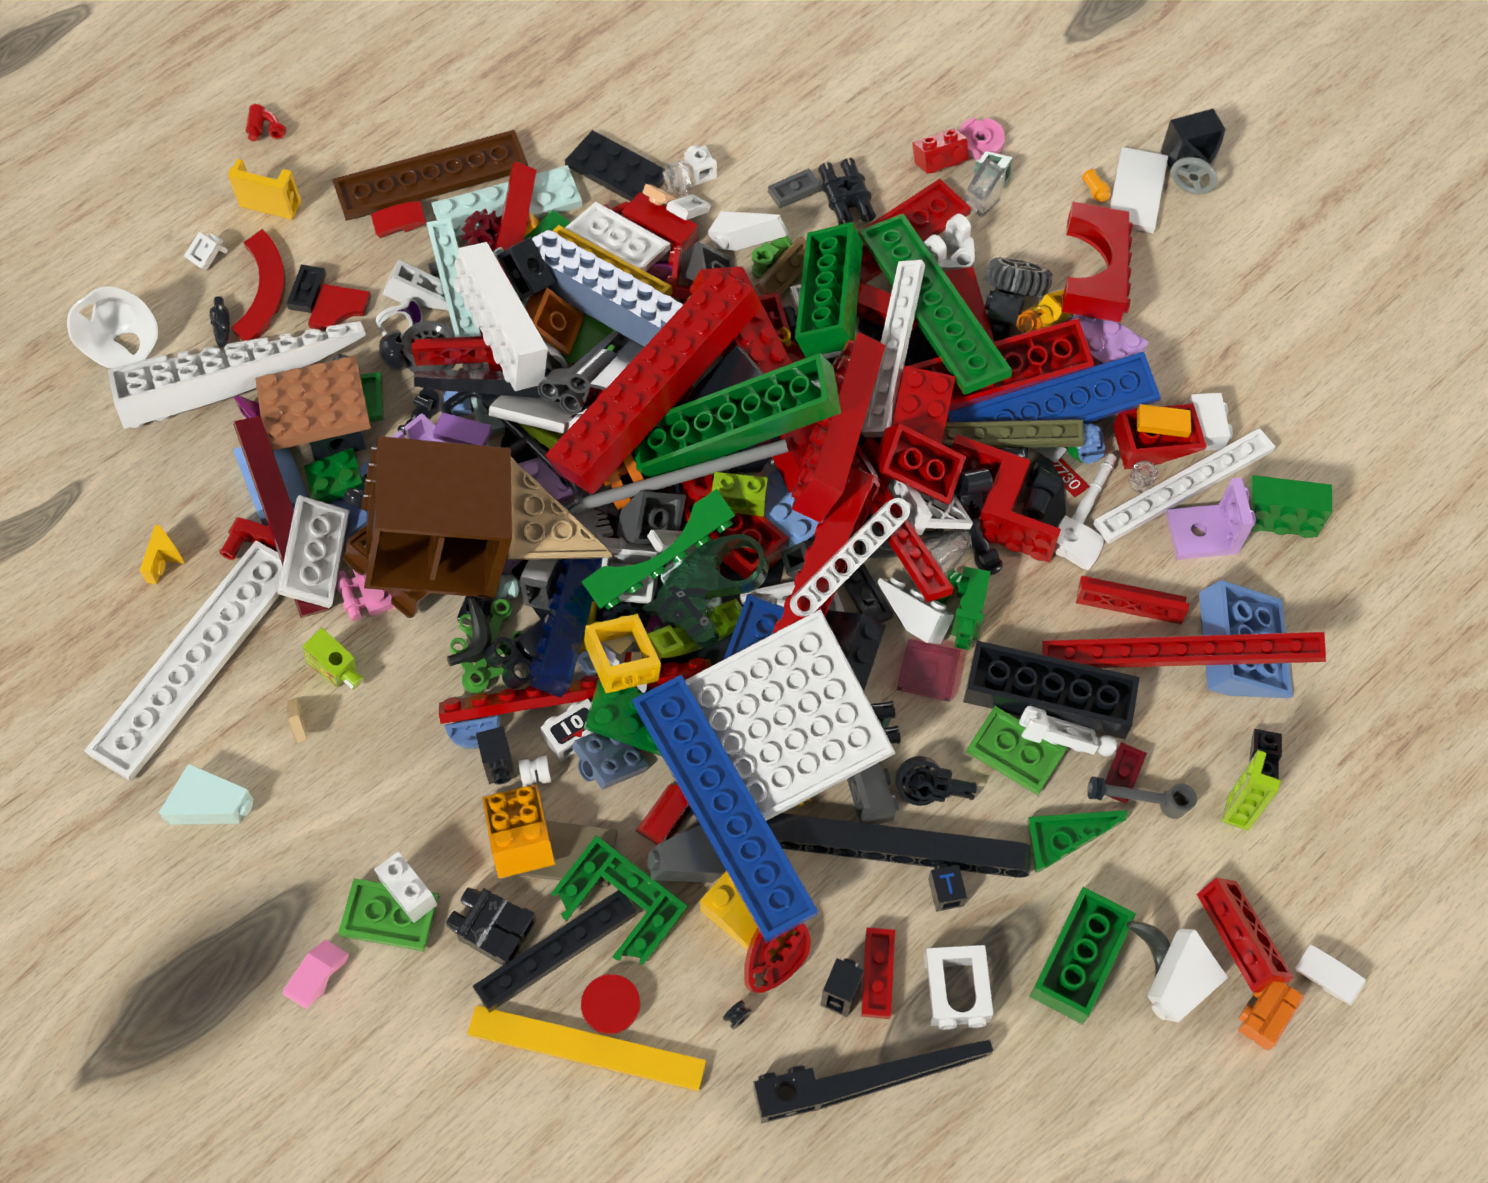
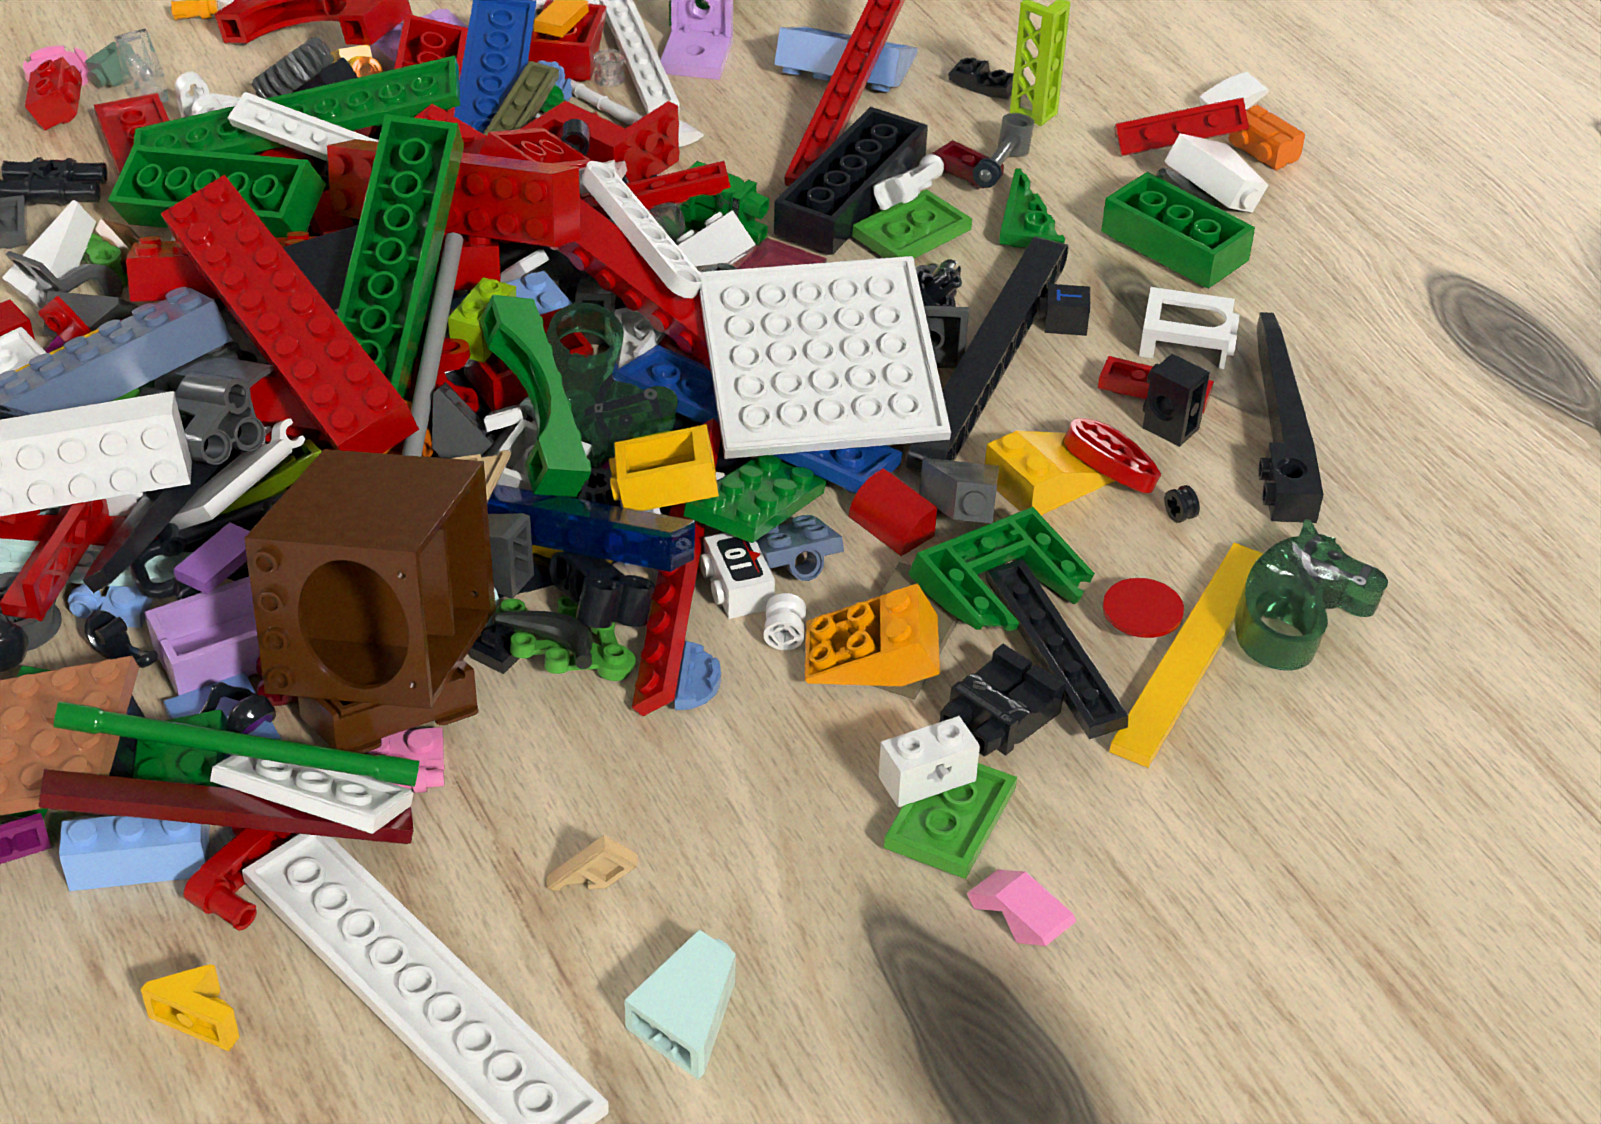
camera: 75 degrees left, 20 degrees down
lime torso [302,627,364,690] -> none
black brick [476,726,516,785] -> none
blue plate [632,675,818,943] -> none
red fence [1076,575,1189,624] -> none
none -> dark grey piece [5,251,123,298]
none -> green piece [54,701,419,787]
none -> clear green animal [1234,519,1388,671]

